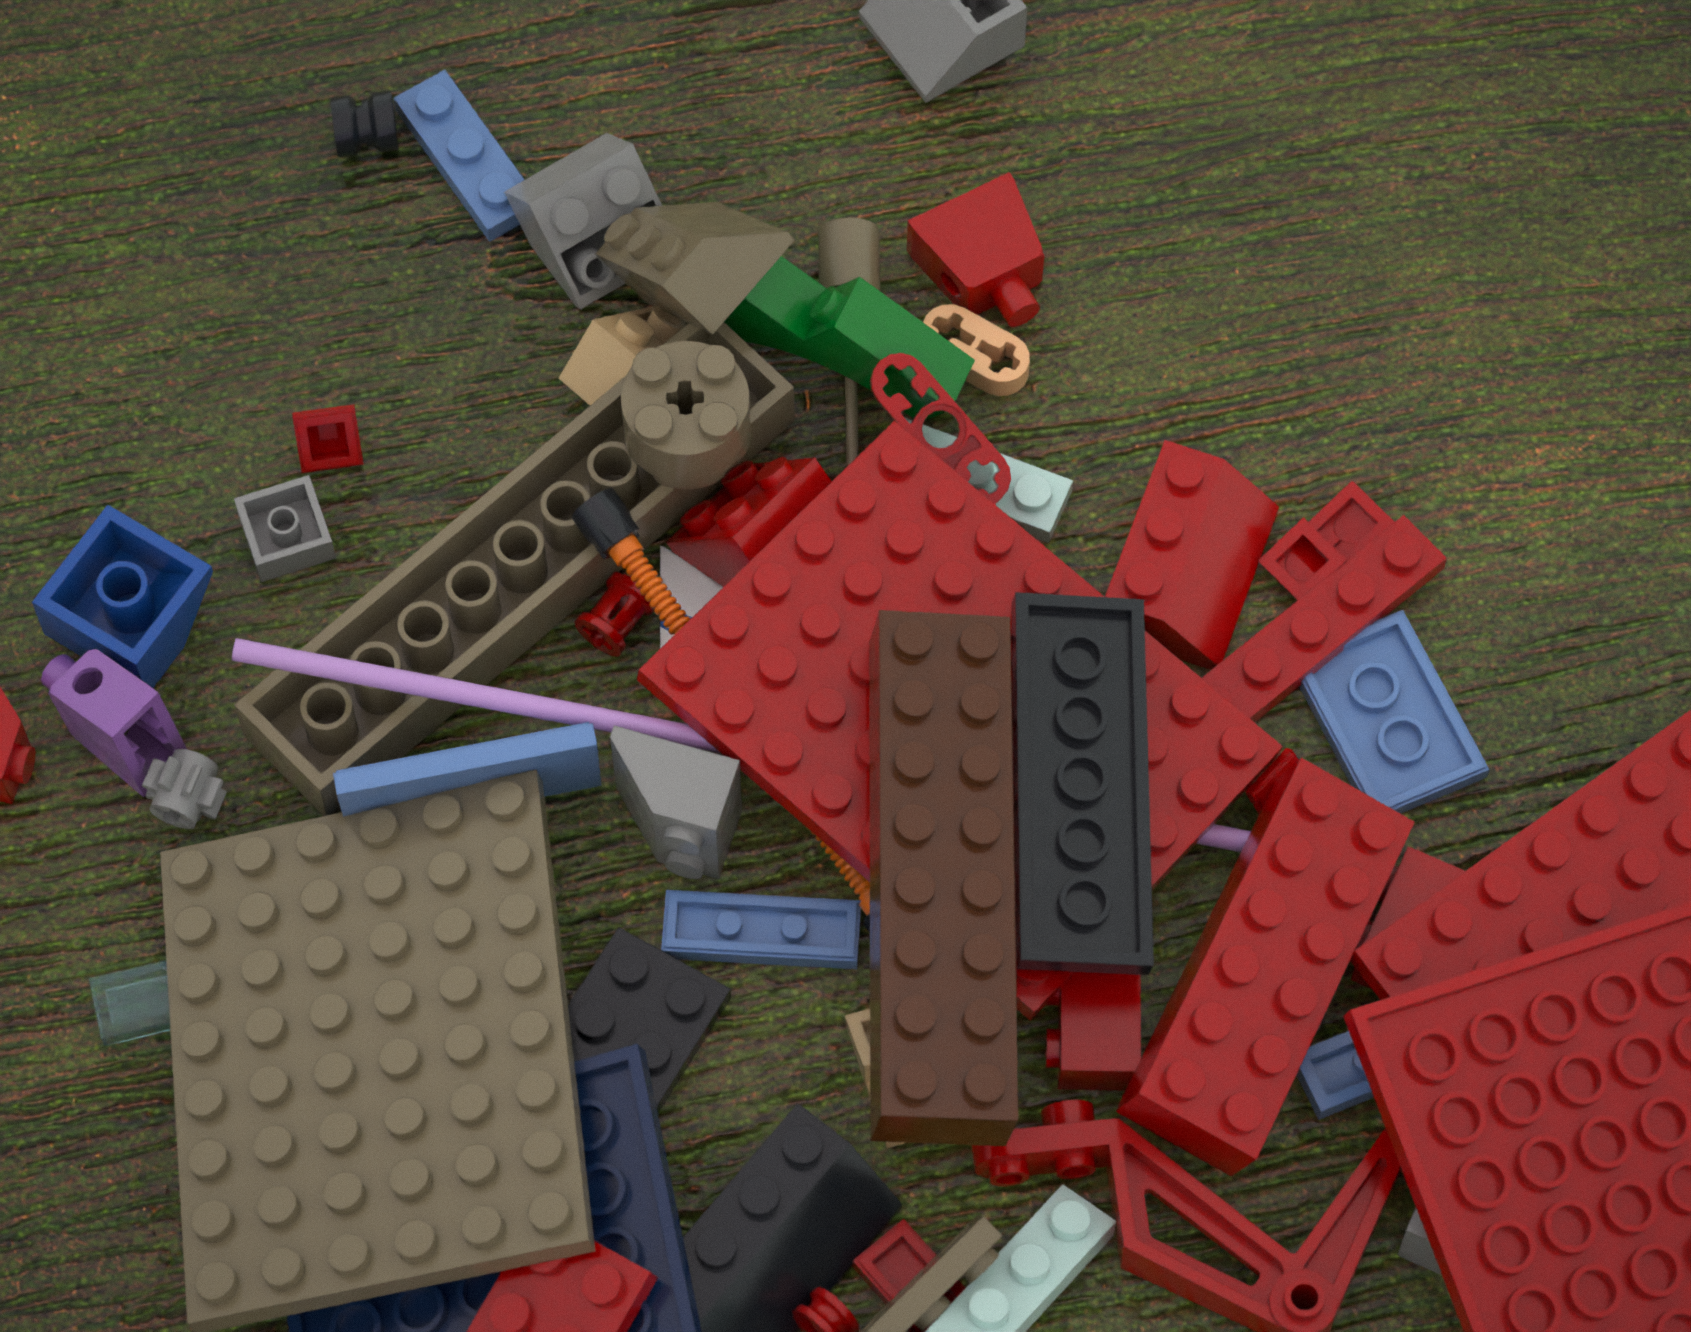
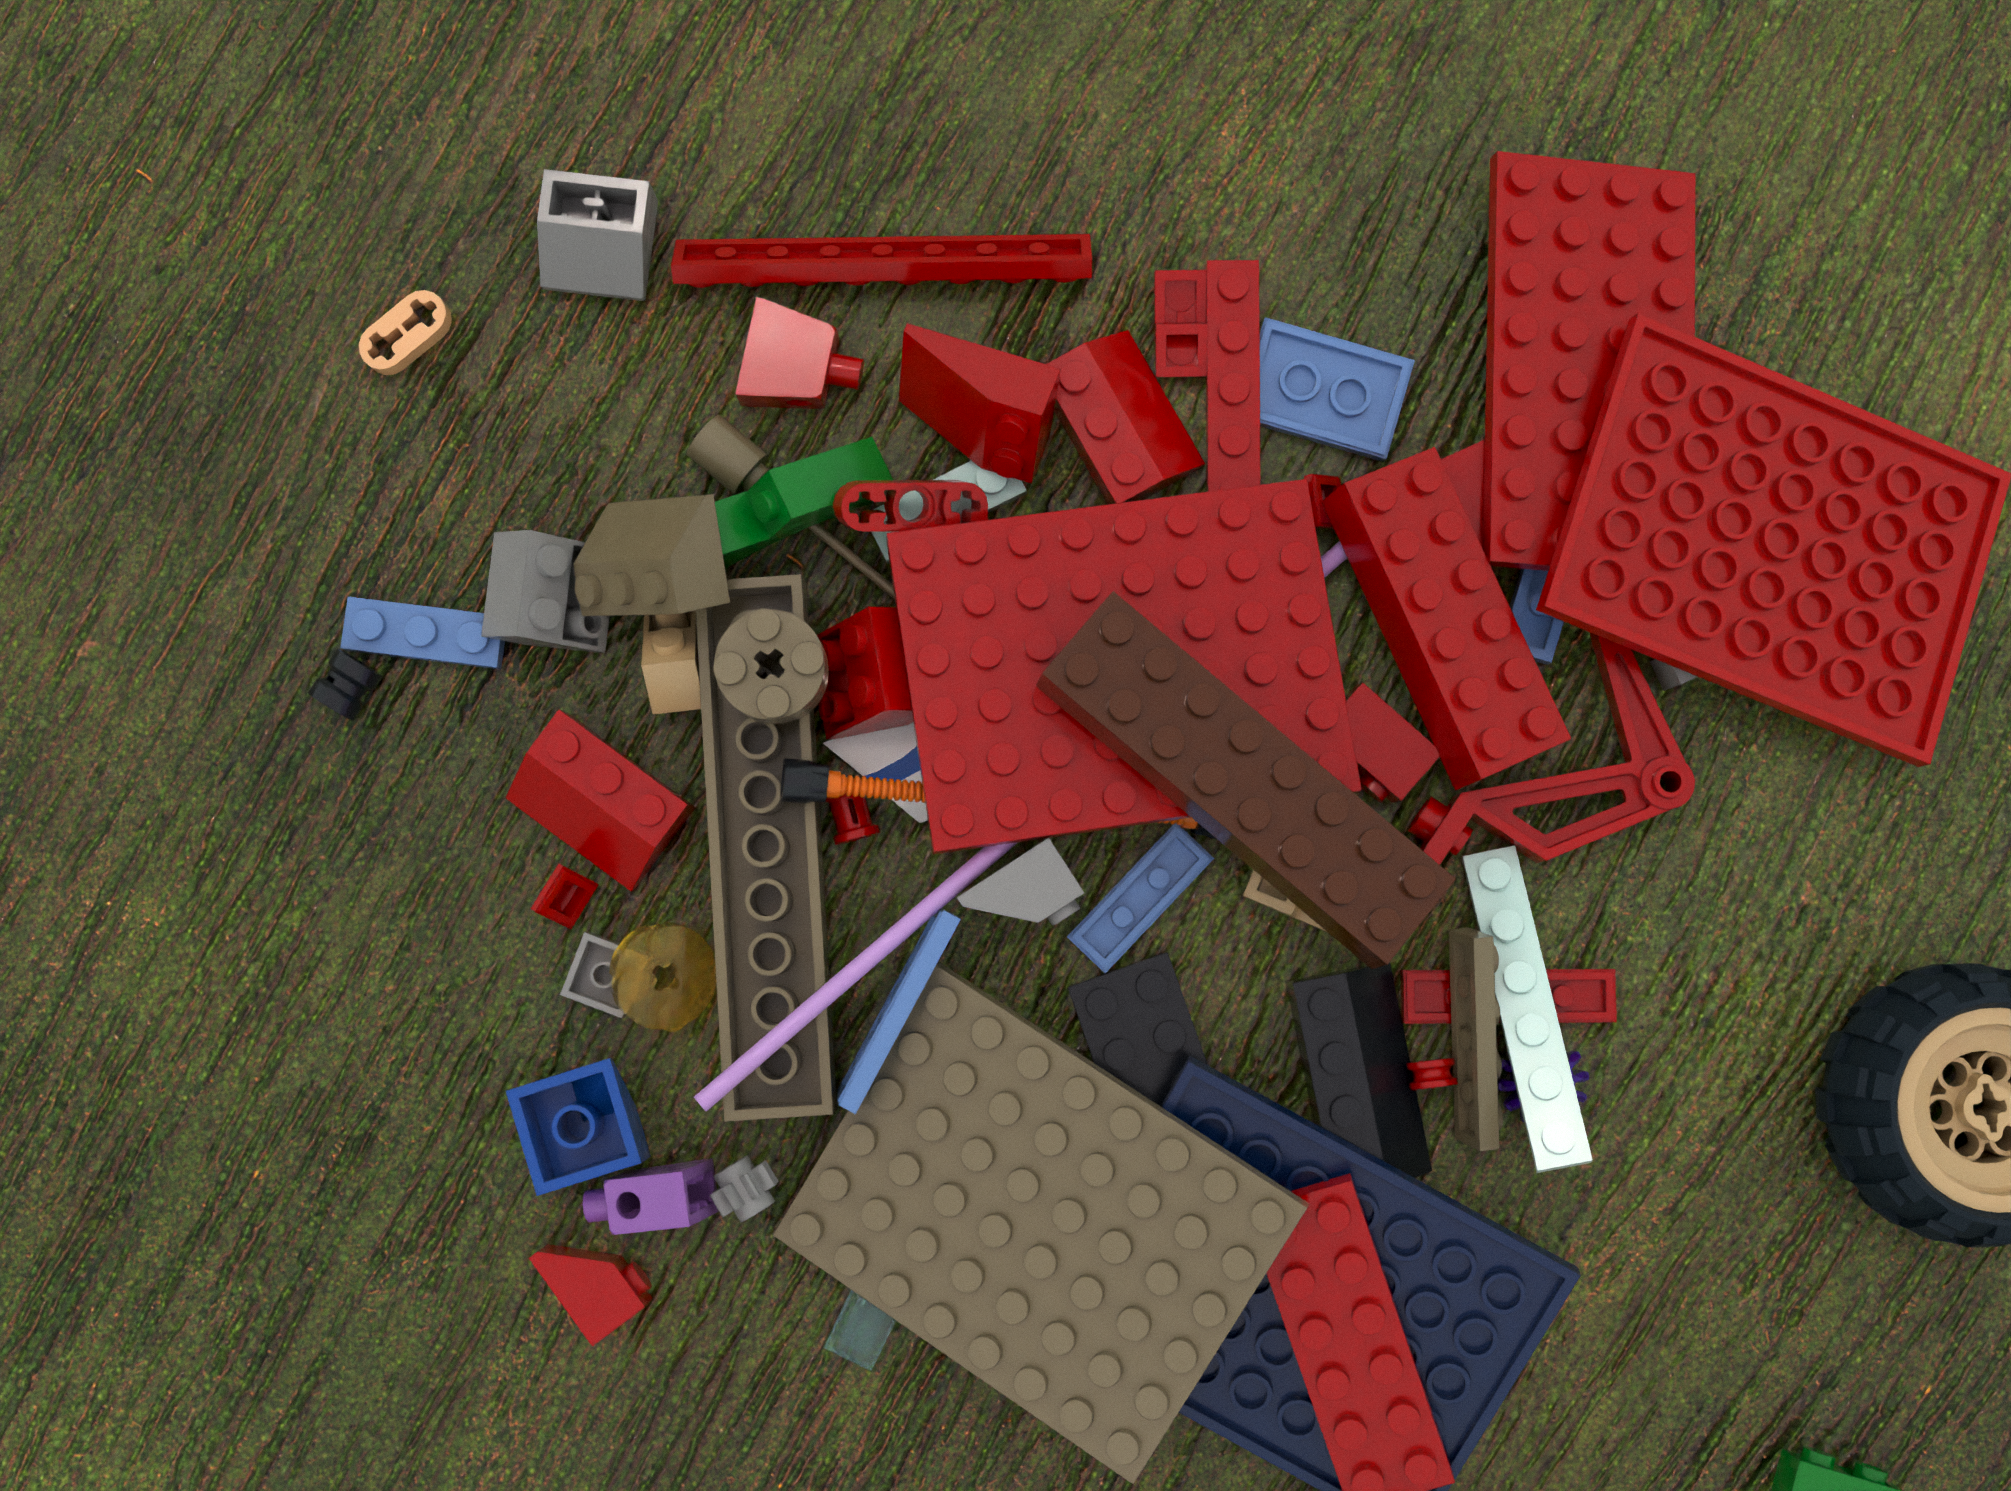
camera: 50 degrees left, 20 degrees up
light nougat beam [923,304,1030,396] -> none
black plate [1011,592,1154,975] -> none
none -> red slope [506,710,696,892]
none -> clear yellow plate [609,922,716,1032]
none -> red plate [671,234,1092,288]
none -> red slope [899,323,1061,484]

